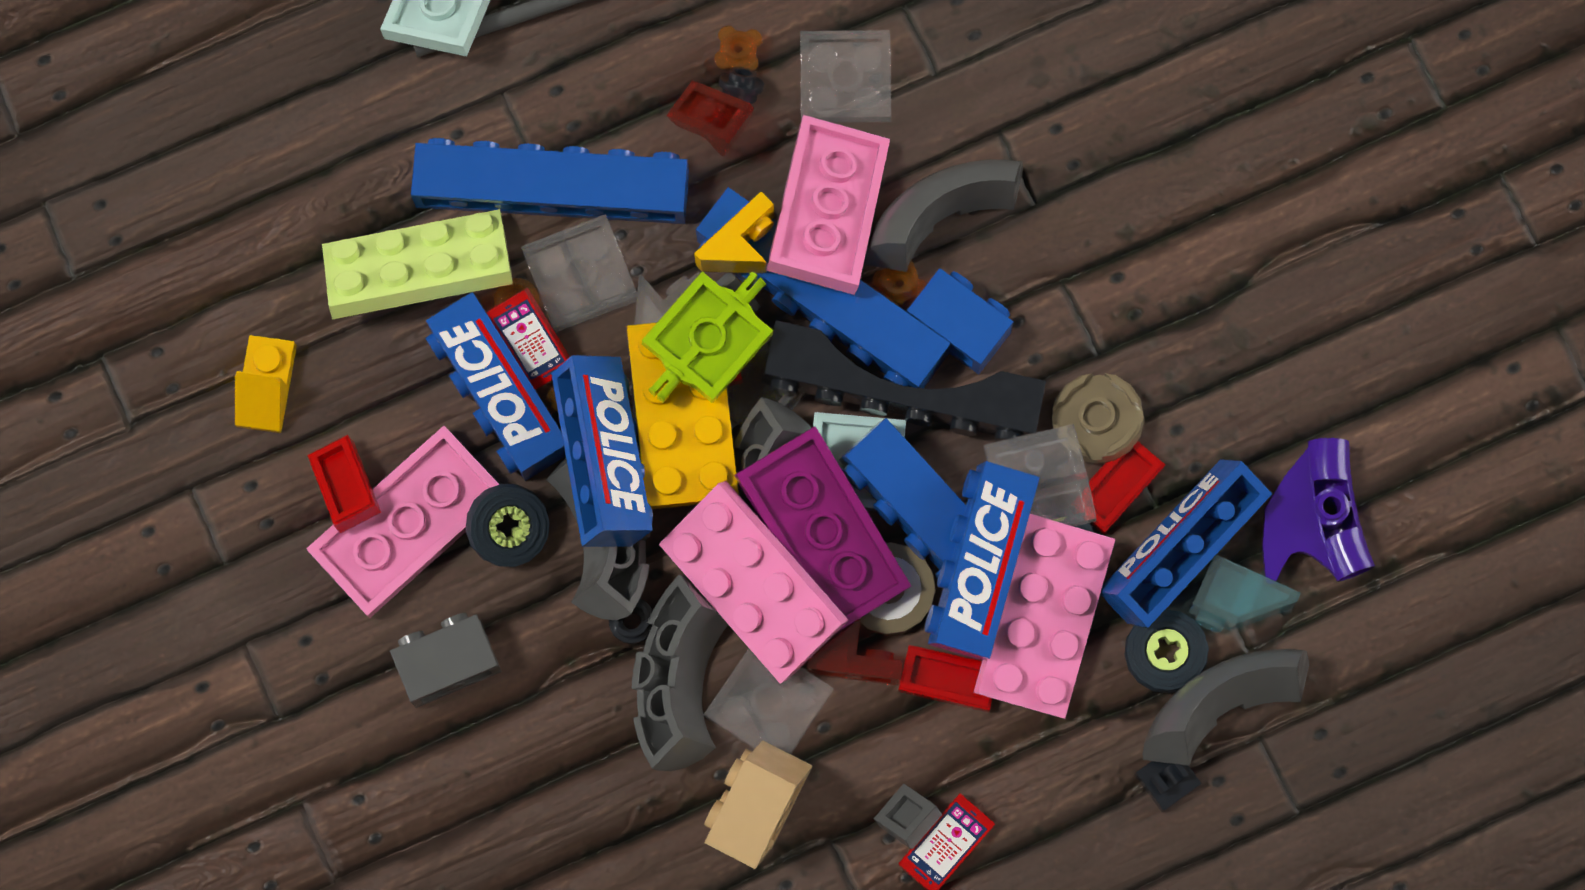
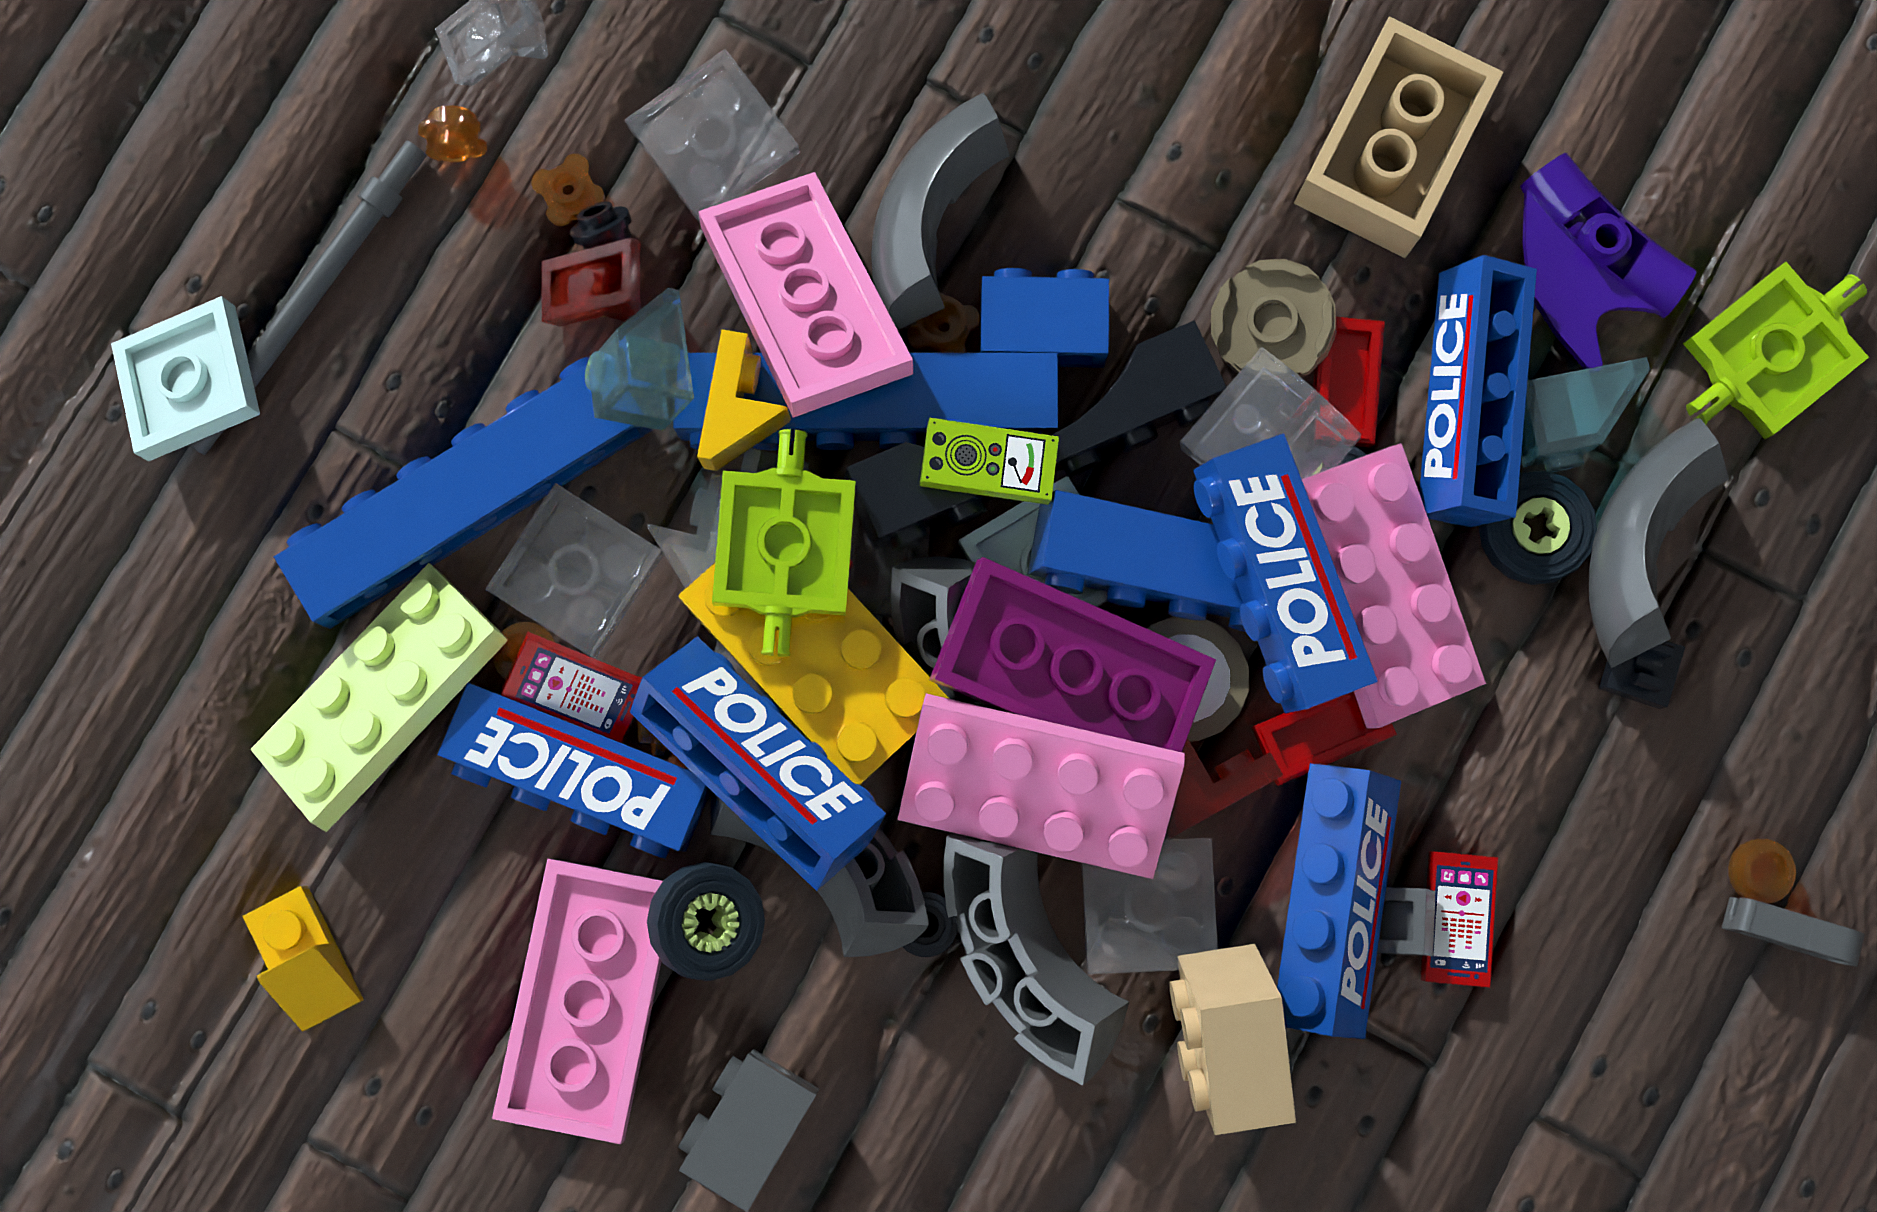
camera: 40 degrees left, 5 degrees up
red tile [307,435,381,533] -> none
none -> clear light blue slope [585,288,694,431]
none -> lime tile [920,418,1059,505]
none -> blue brick [1277,763,1401,1039]
none -> tan brick [1294,16,1503,258]
none -> lime plate [1683,262,1869,439]

